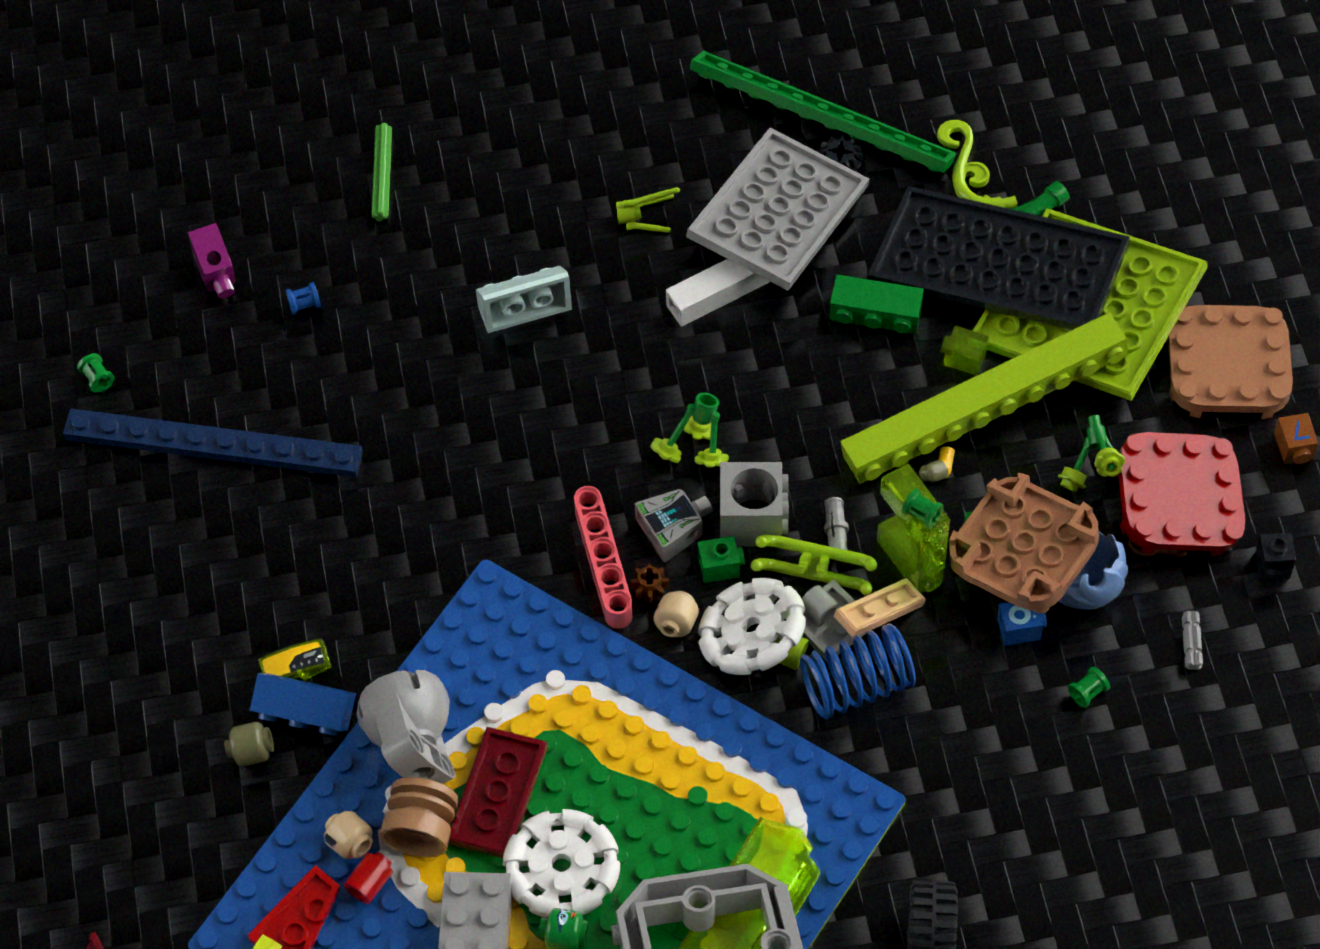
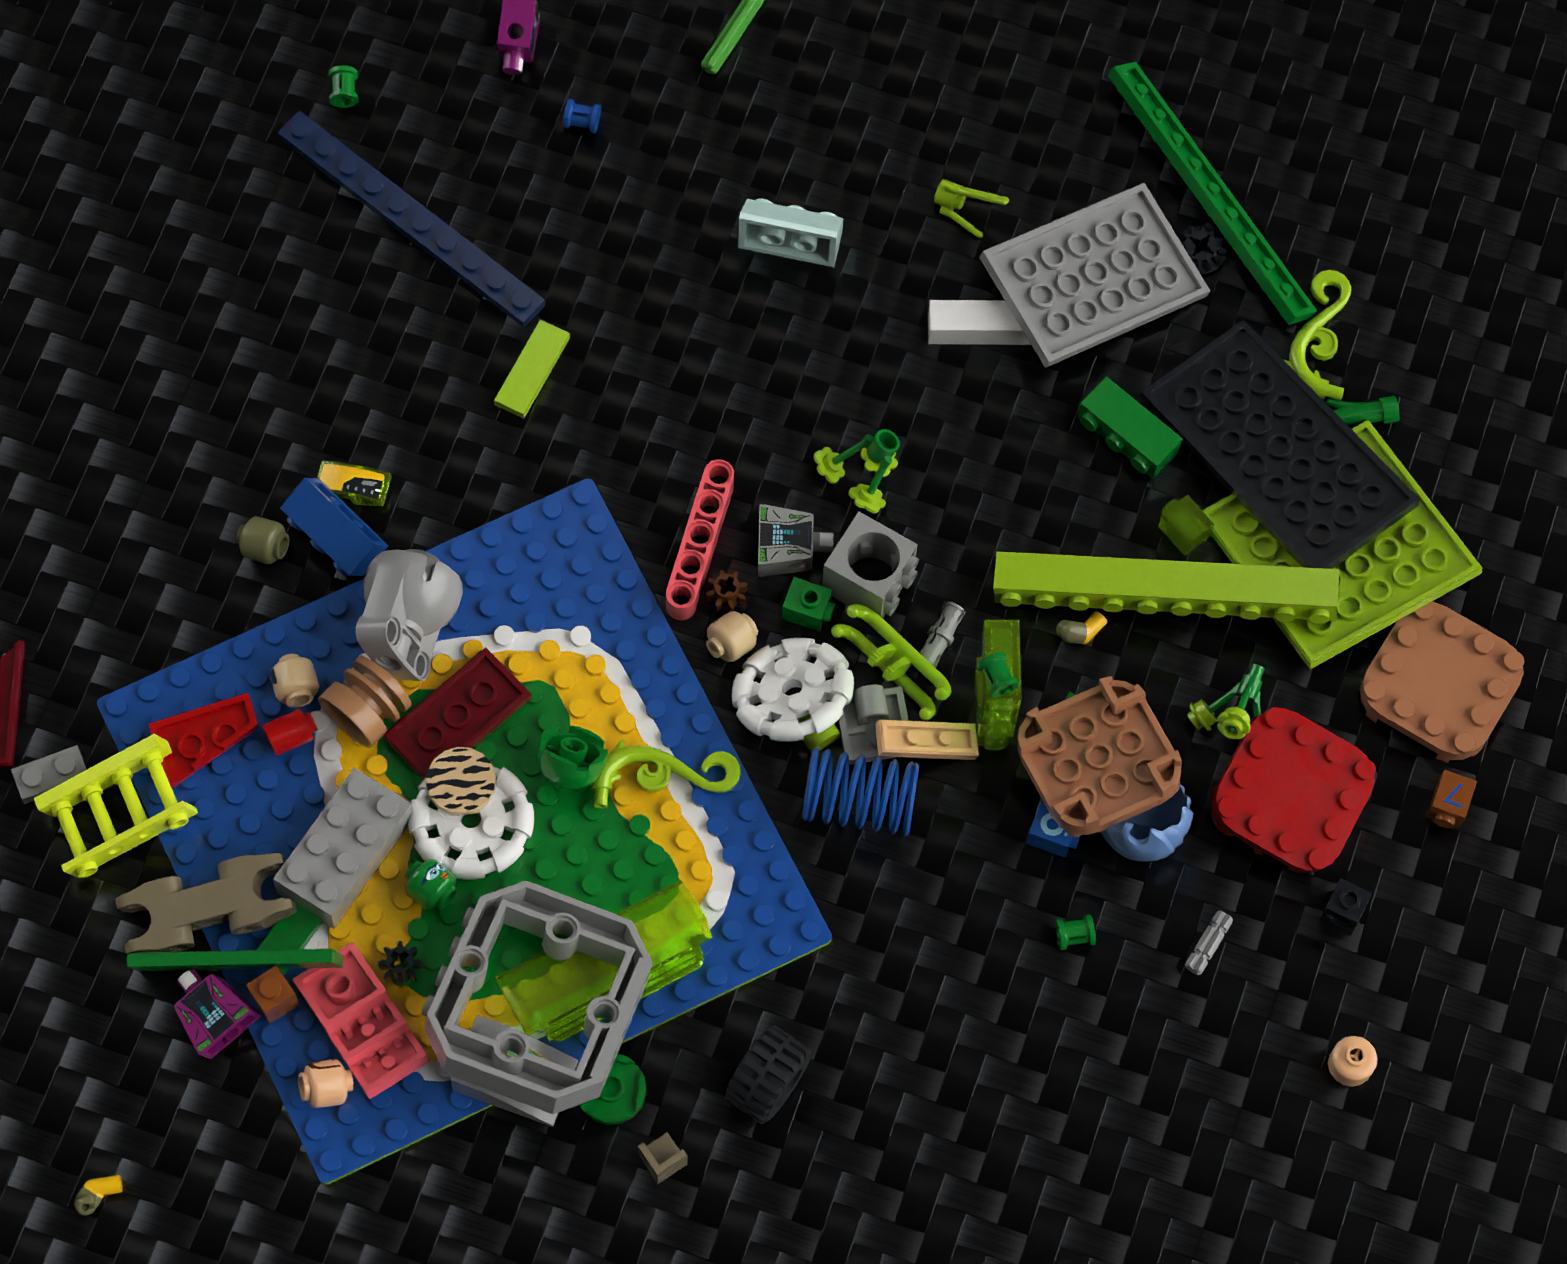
camera: 25 degrees right, 10 degrees up
none -> tan tile [426,747,496,816]
none -> lime tile [494,320,570,419]
none -> green cylinder [537,726,608,791]
none -> lime plant [591,740,741,809]

